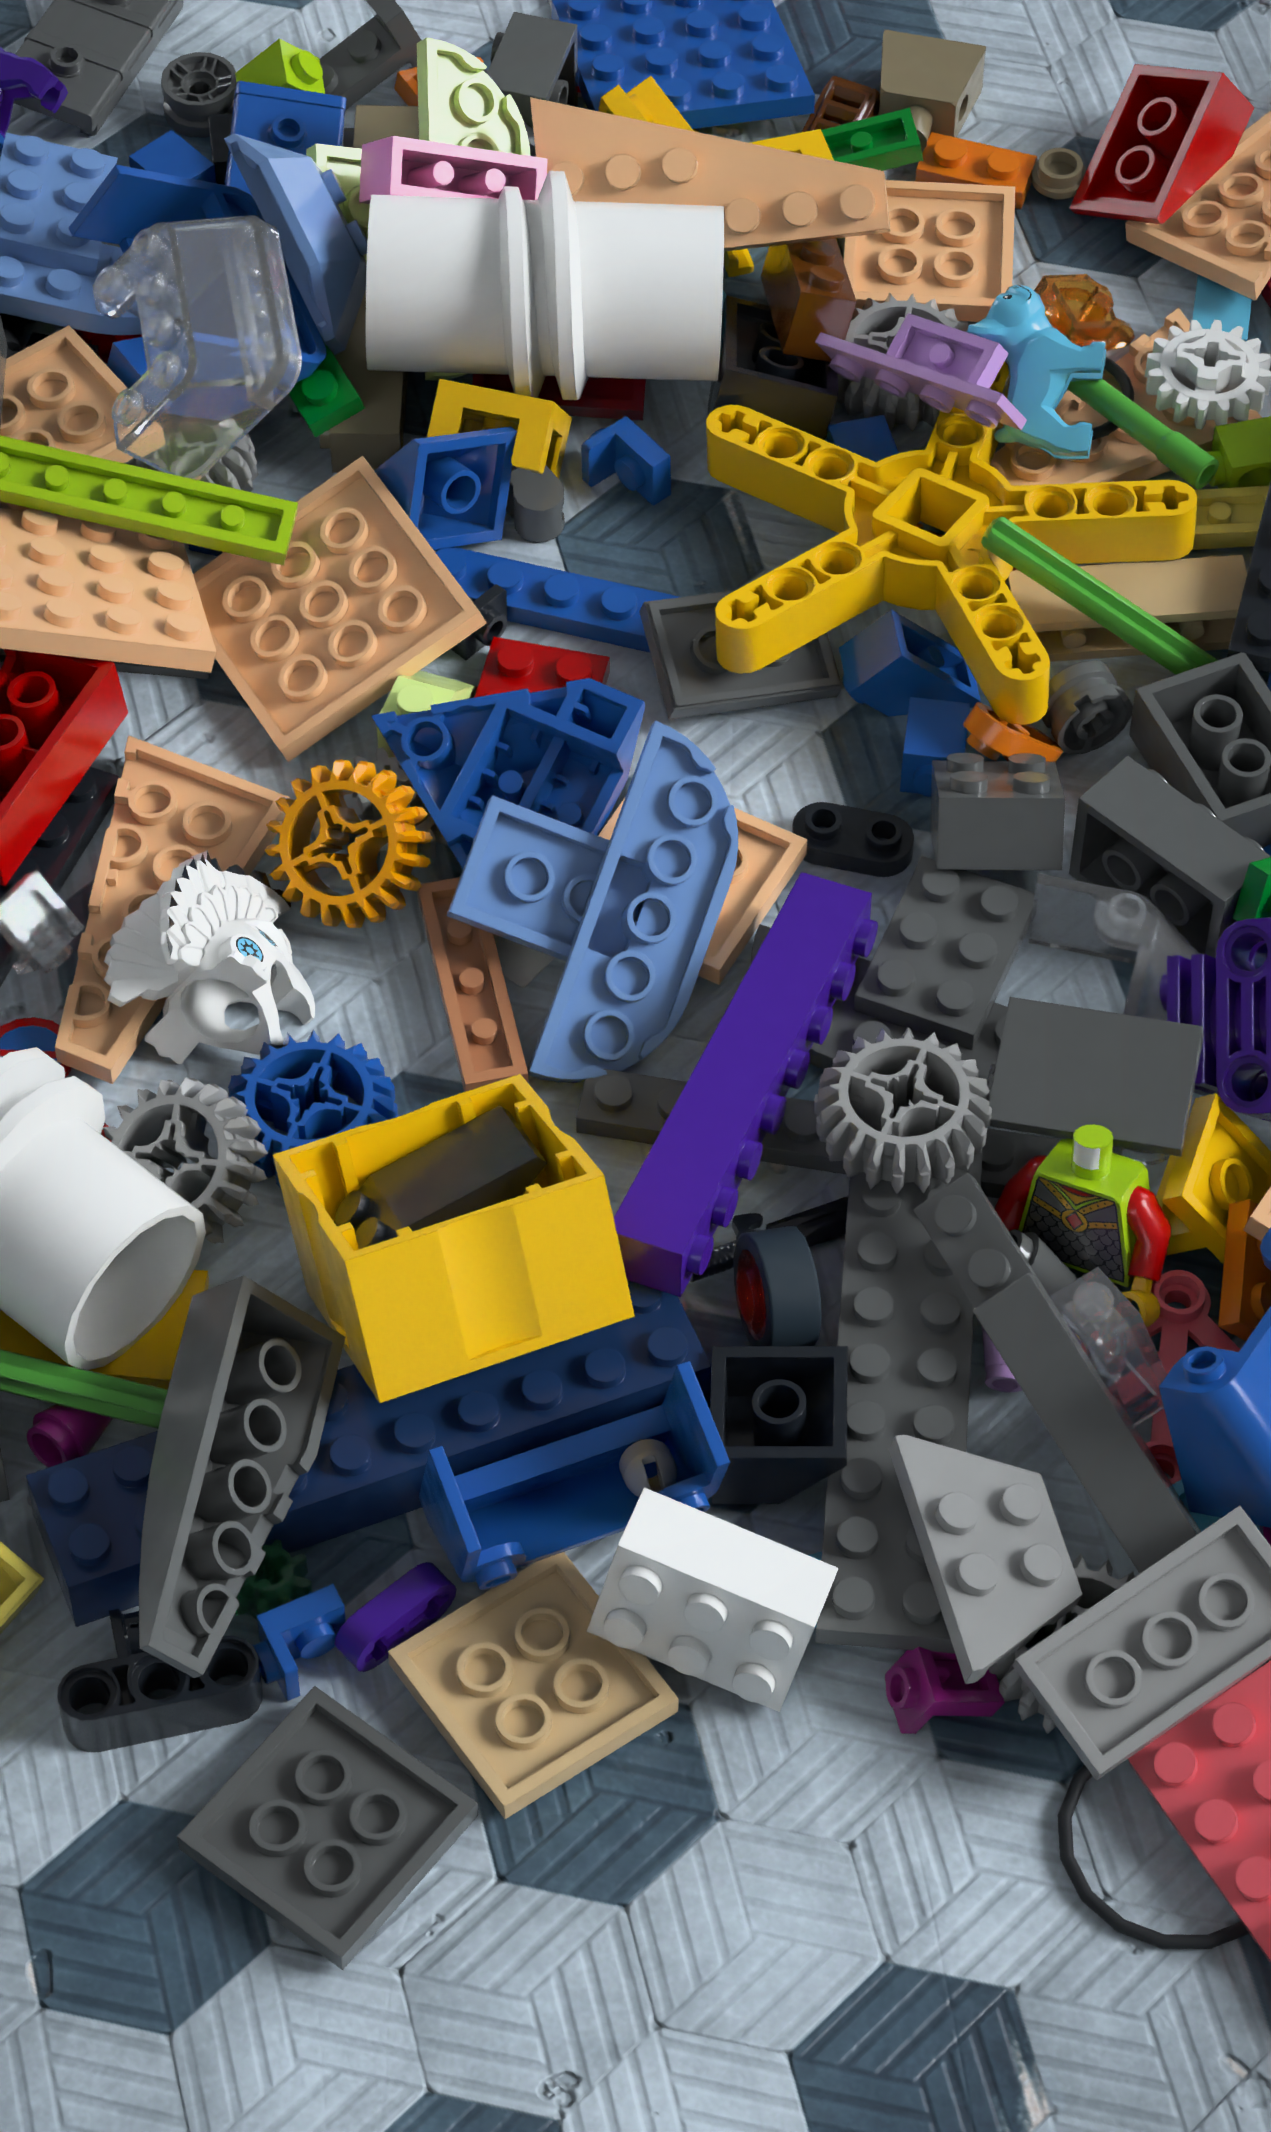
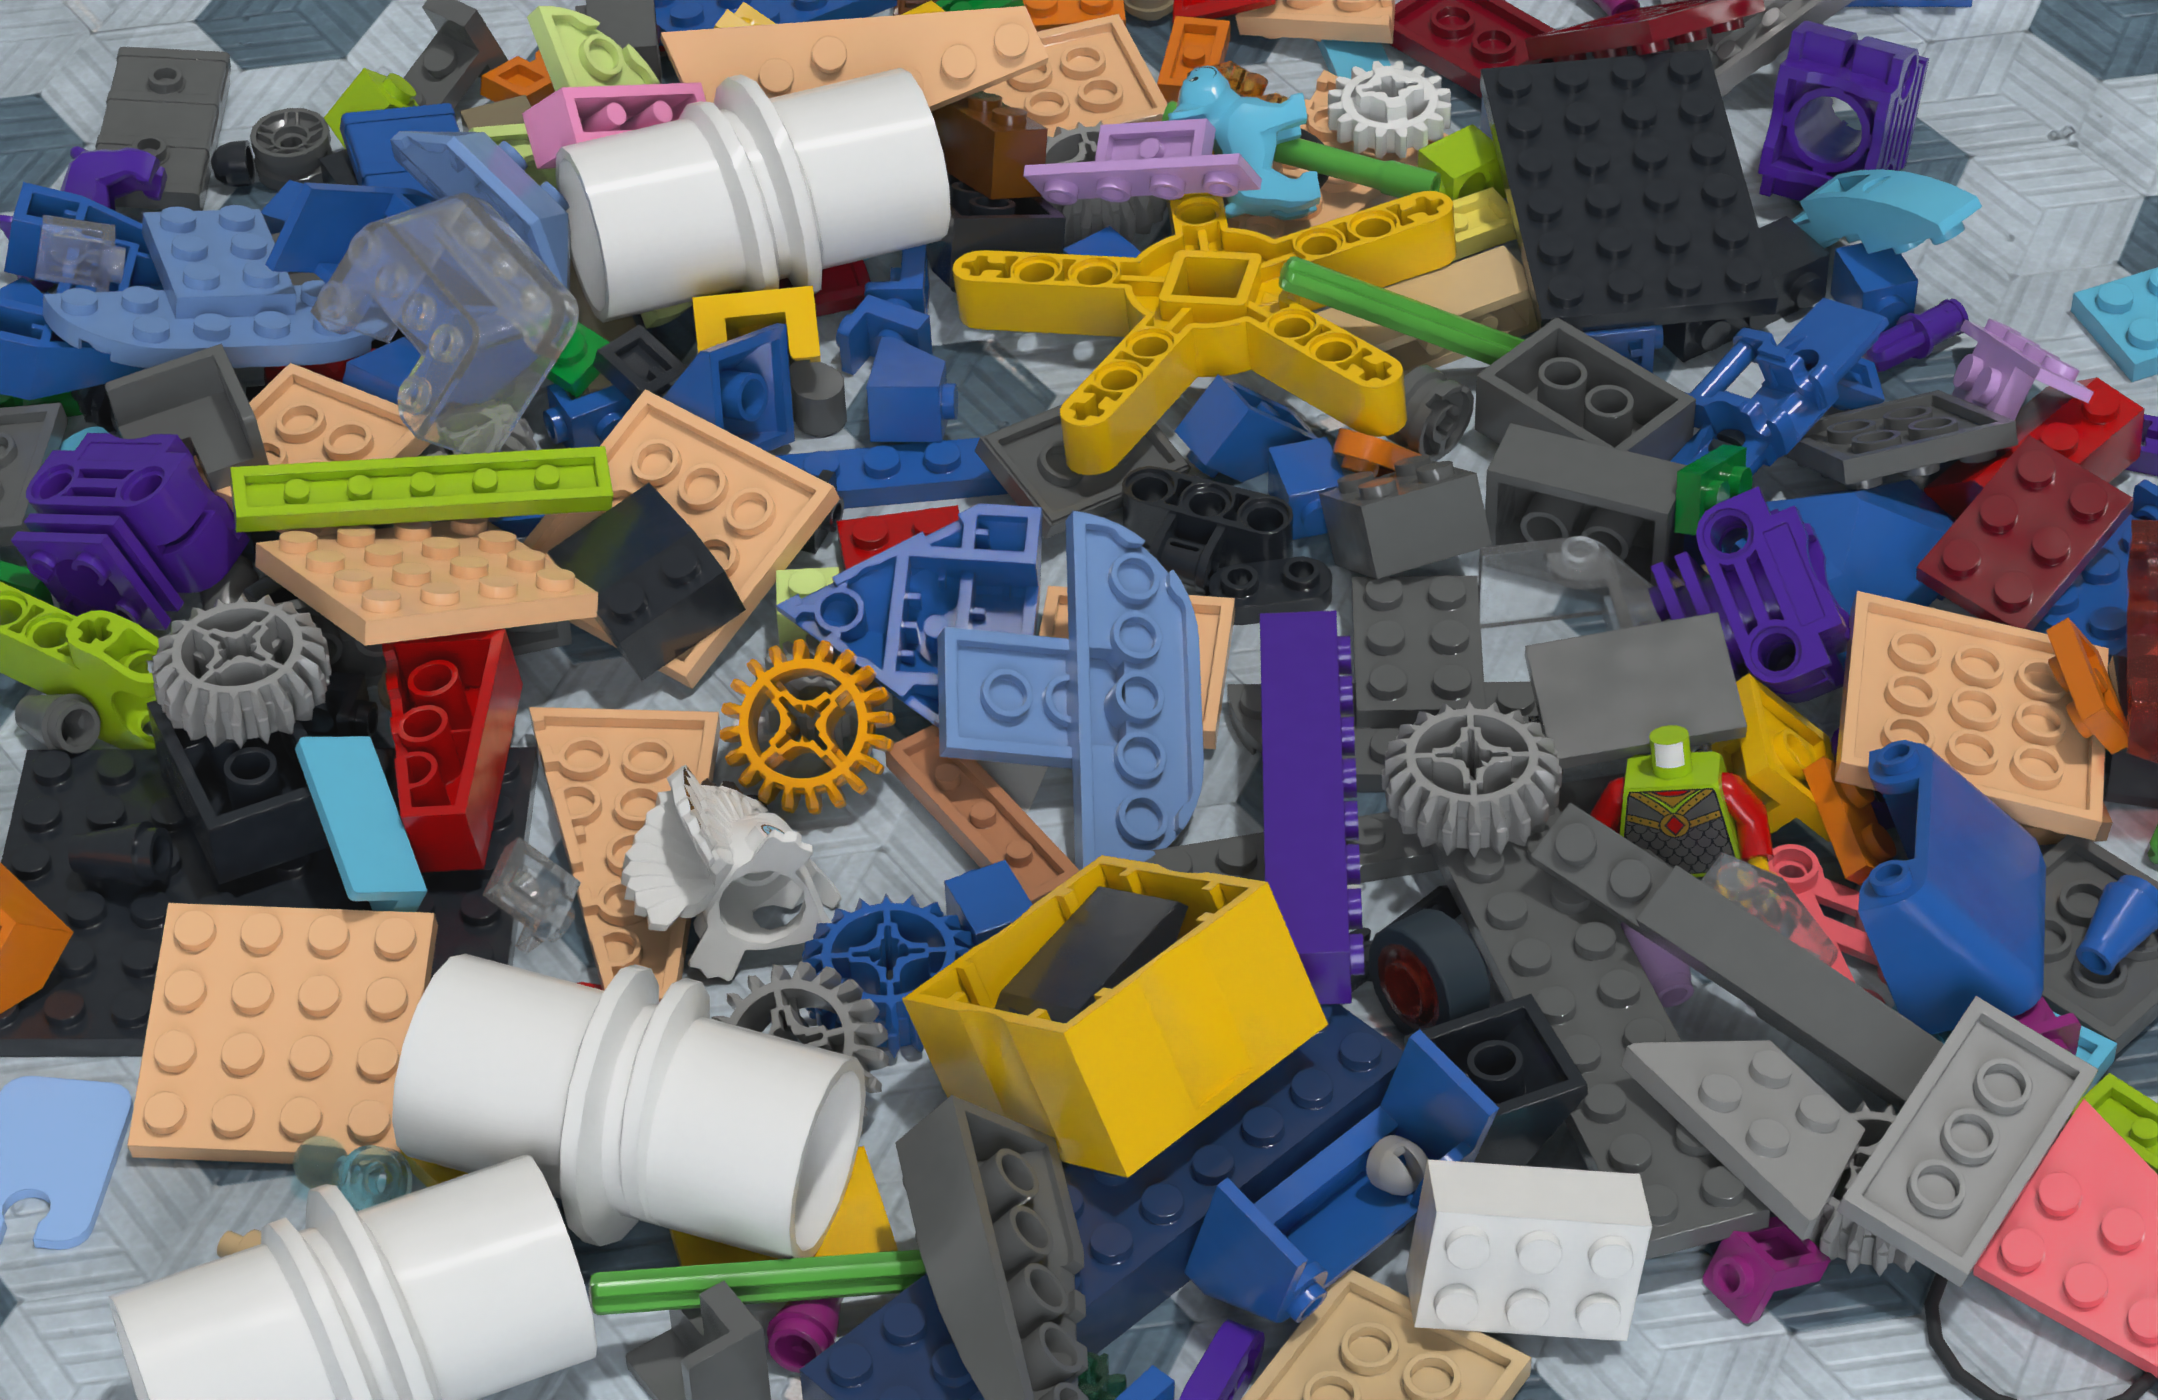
camera: 20 degrees left, 10 degrees down
none -> black hinge [211,140,255,187]
none -> blue bracket [543,383,634,448]
none -> black slope [547,483,746,681]
none -> black bracket [593,324,687,403]
none -> blue bracket [864,244,930,315]
none -> blue slope [866,337,958,442]
none -> blue brick [944,860,1033,946]
none -> black piece [1122,466,1293,596]
none -> orange plate [1157,16,1230,103]

